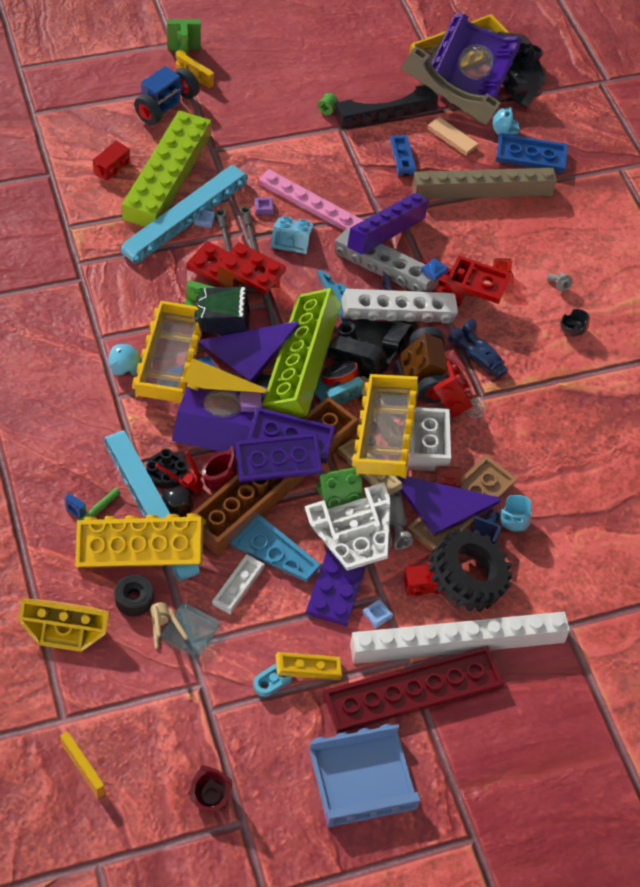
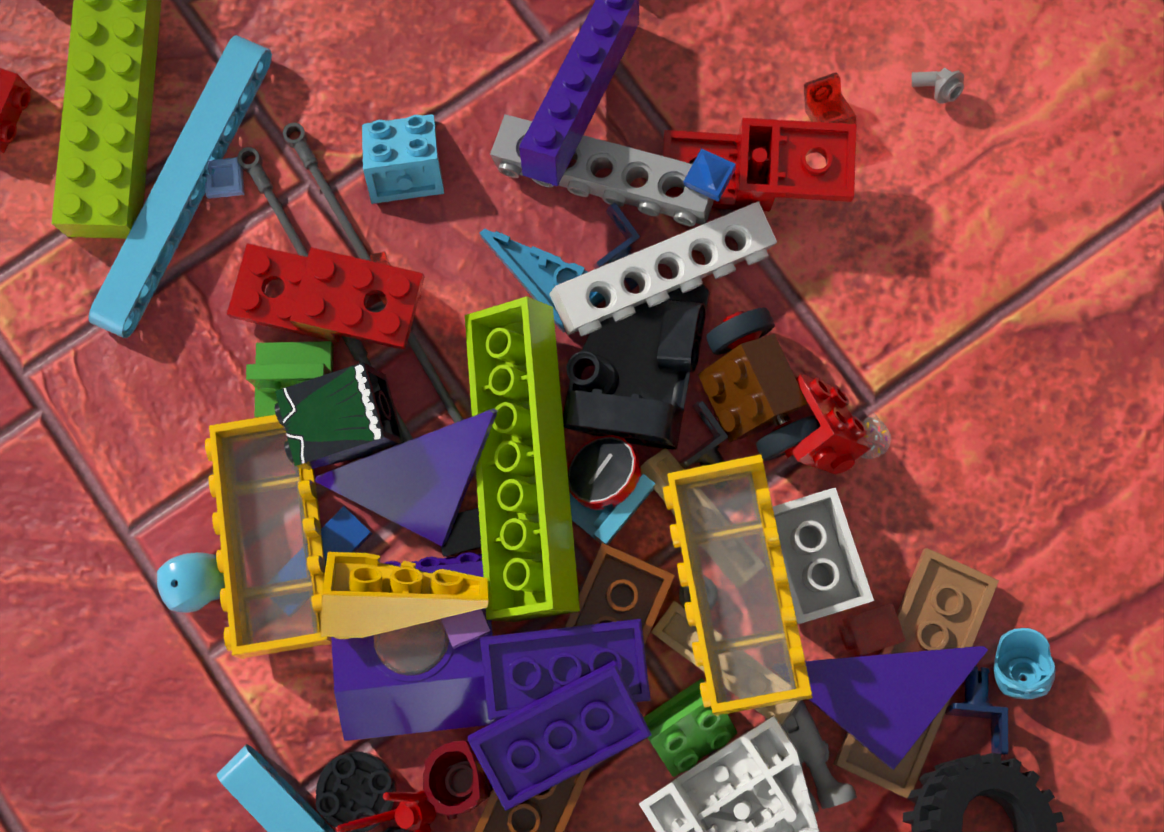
camera: 10 degrees left, 25 degrees up
medium lavender tile [255,198,274,215] -> none
bright pink plate [258,169,363,231] -> none
dark blue piece [448,319,509,378] -> none
black hair [560,309,590,337] -> none

